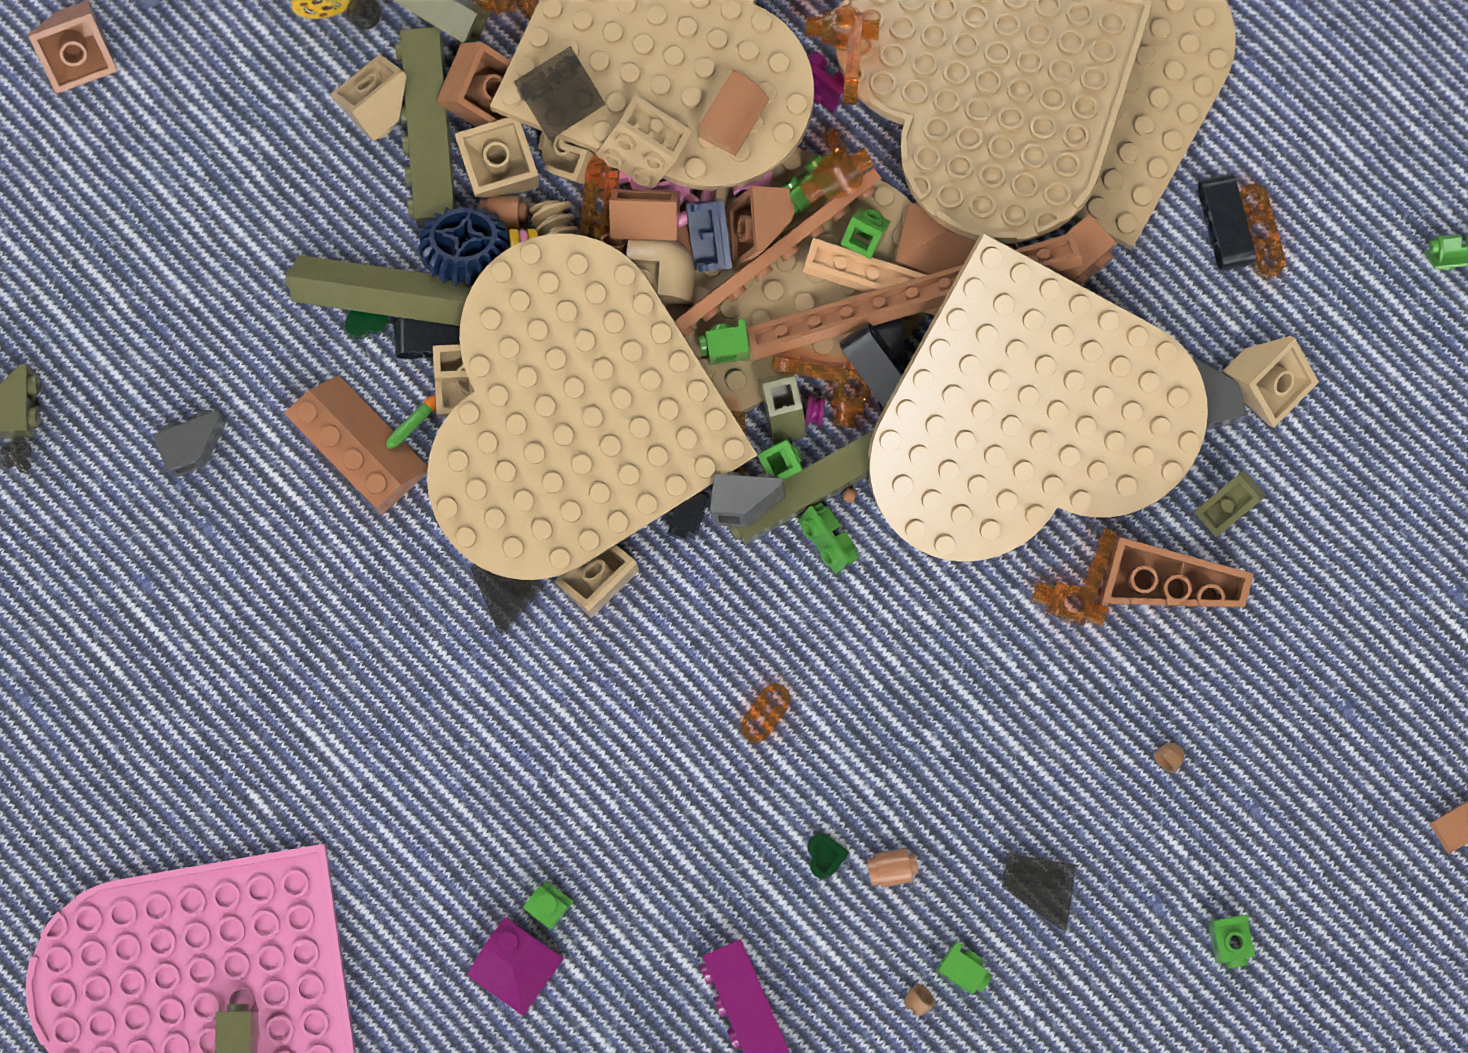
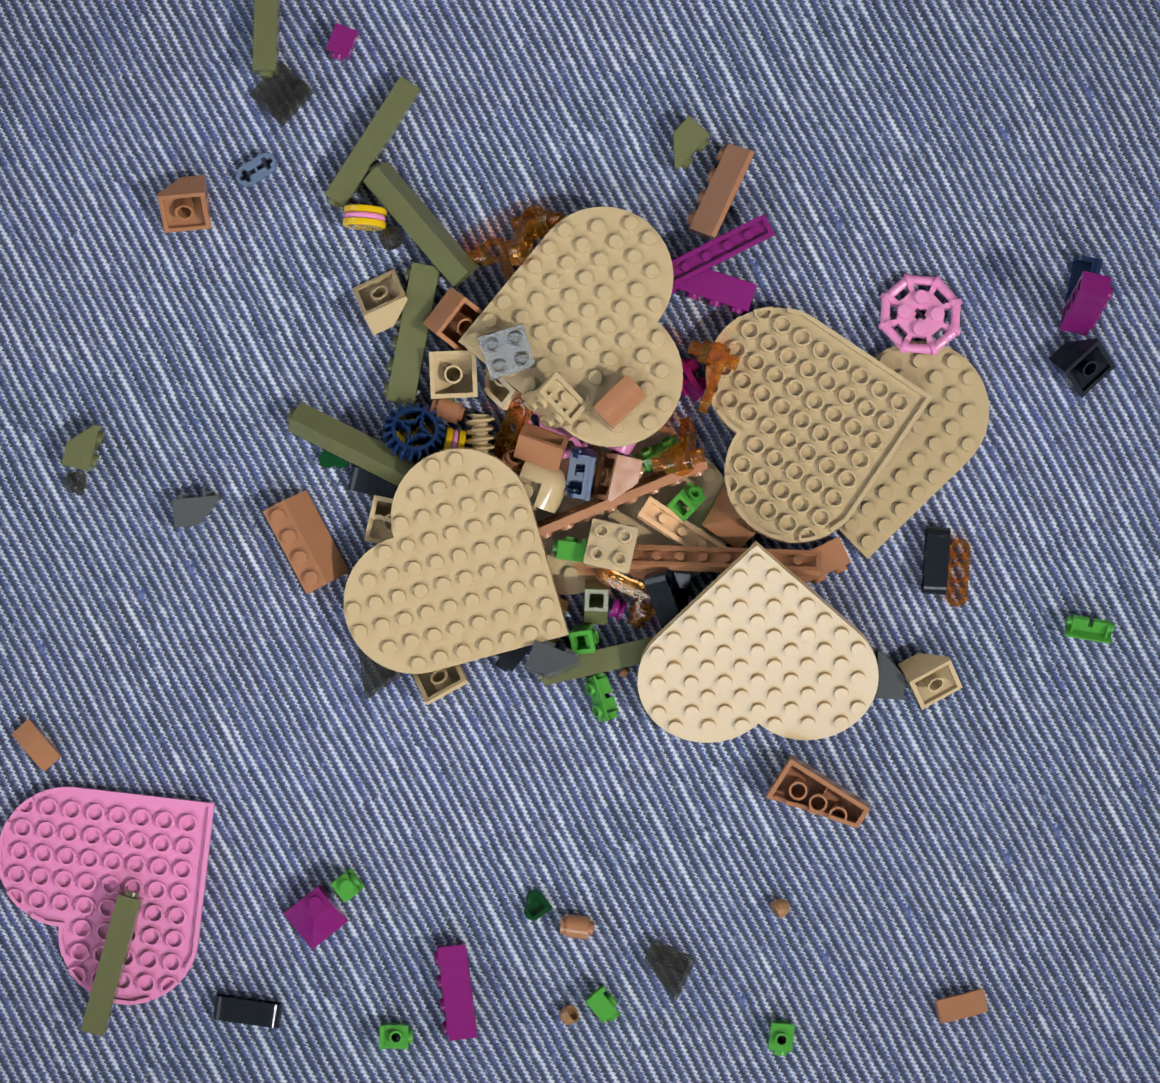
camera: 20 degrees right, 10 degrees up
bright green piece [386,393,436,449] -> none
clear orange beam [741,684,790,744] -> none
clear orange piece [1030,527,1117,627] -> none
olive slope [1194,470,1267,537] -> none
none -> nougat slope [12,719,62,772]
none -> tan bracket [583,518,639,574]

